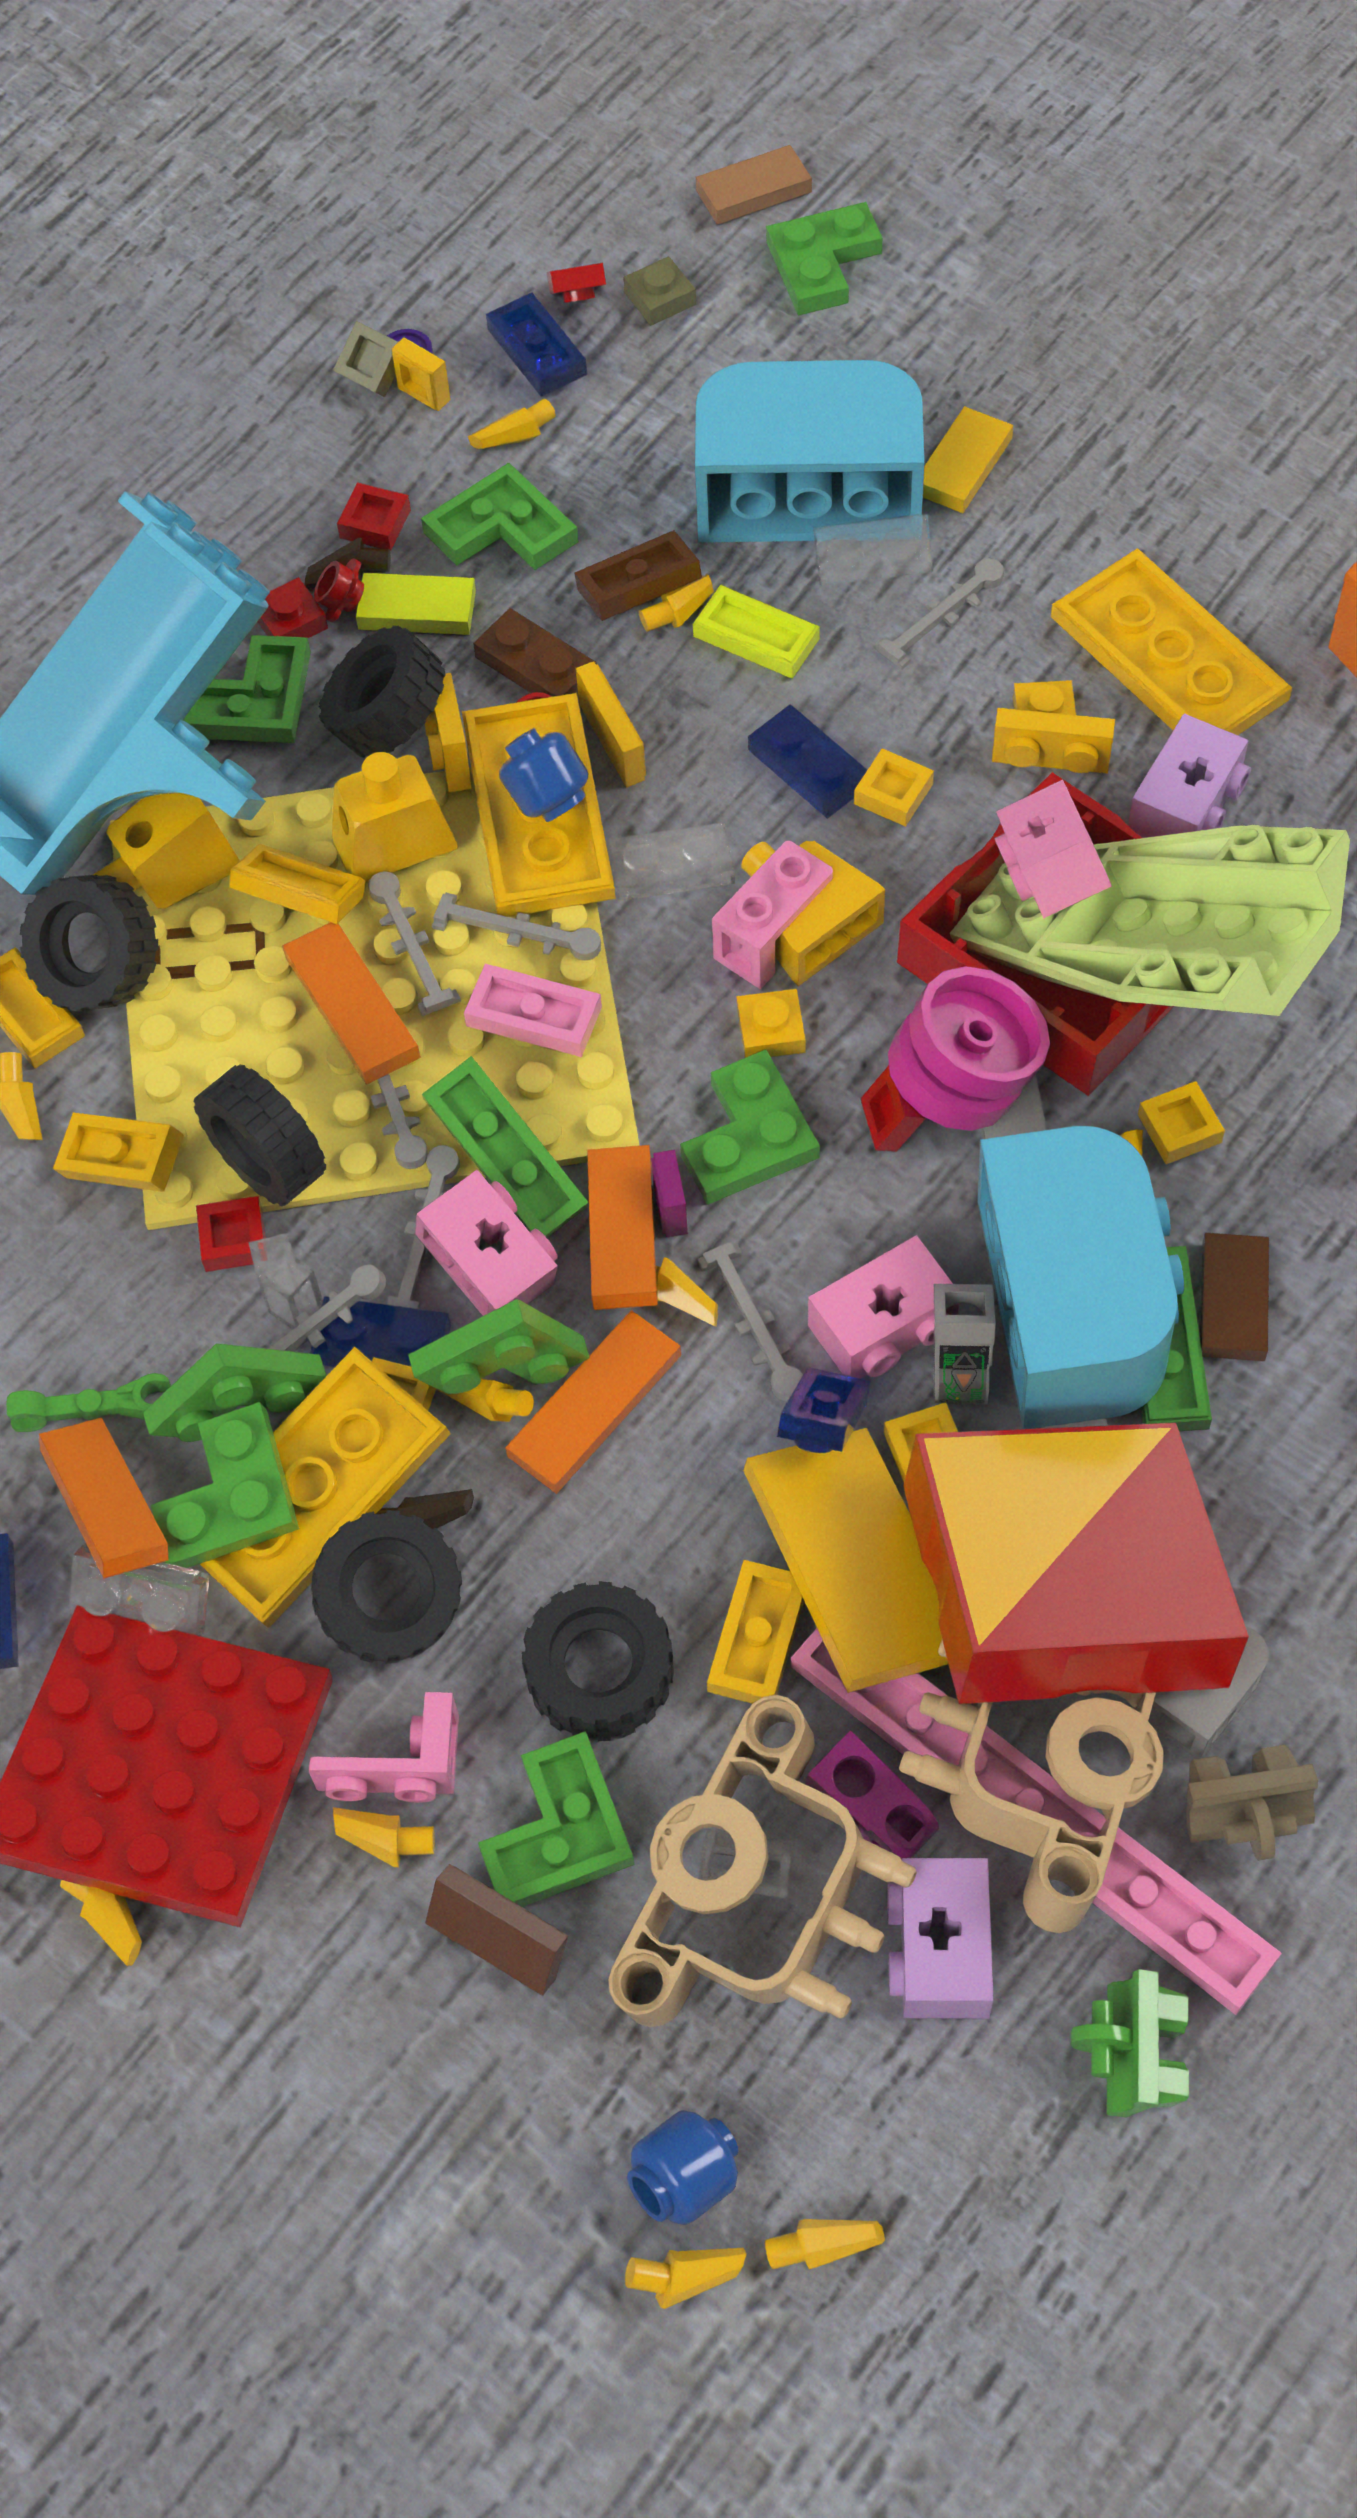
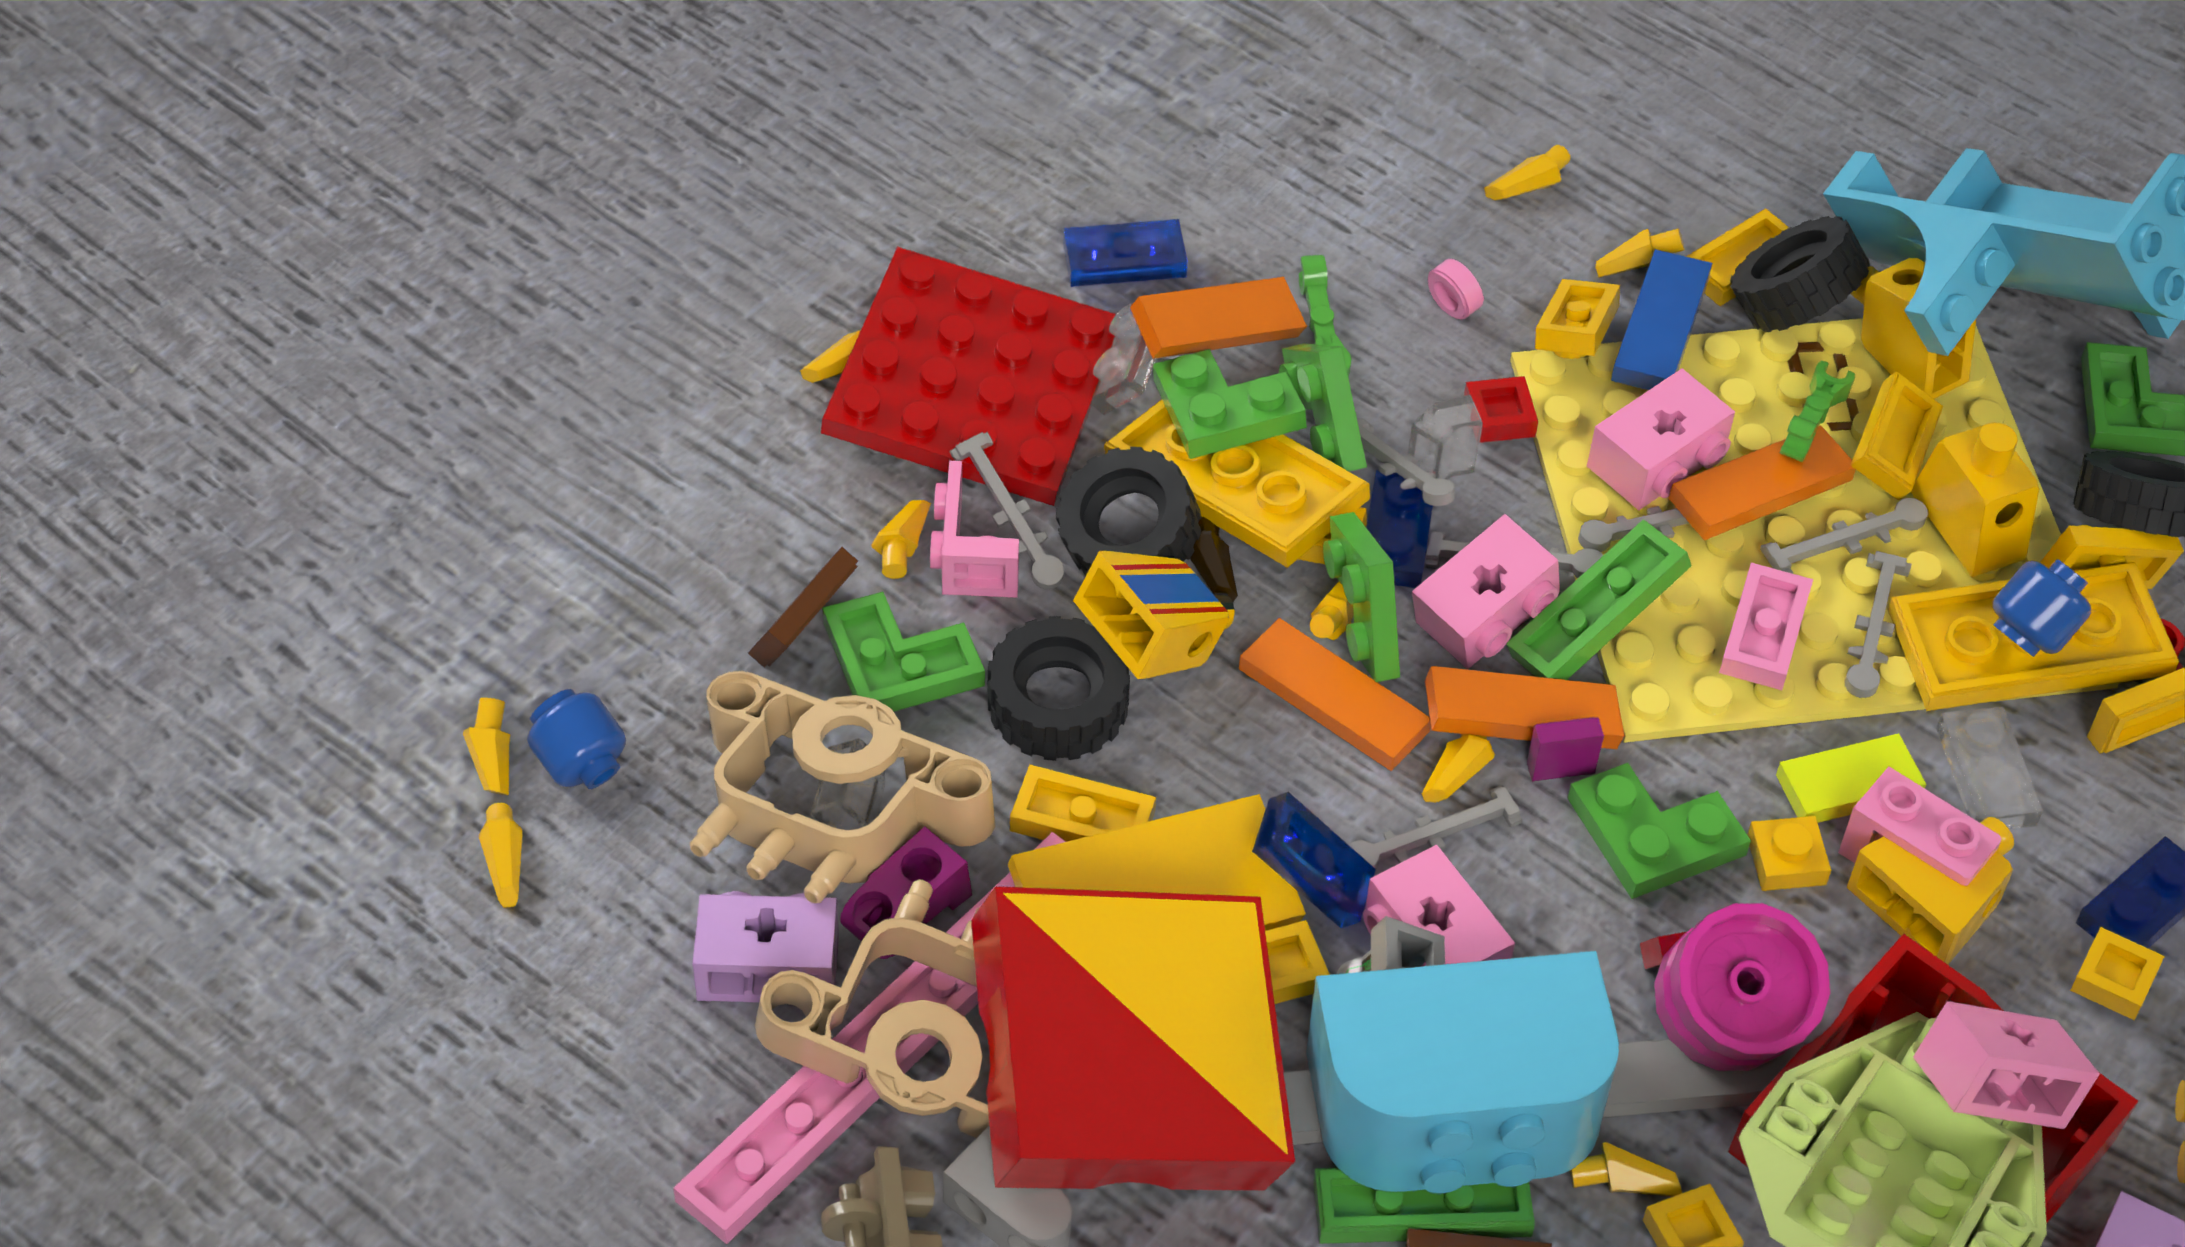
camera: 85 degrees right, 10 degrees down
black tyre [193,1064,326,1206] -> none
bright green hips [1070,1969,1189,2118] -> none
none -> light grey piece [950,432,1064,590]
none -> yellow torso [1073,551,1235,679]
none -> bright pink tile [1428,259,1484,320]
none -> bright pink brick [1587,368,1735,510]
none -> blue tile [1611,249,1712,390]
none -> neon yellow tile [1776,733,1926,823]
none -> bright green piece [1780,361,1855,462]

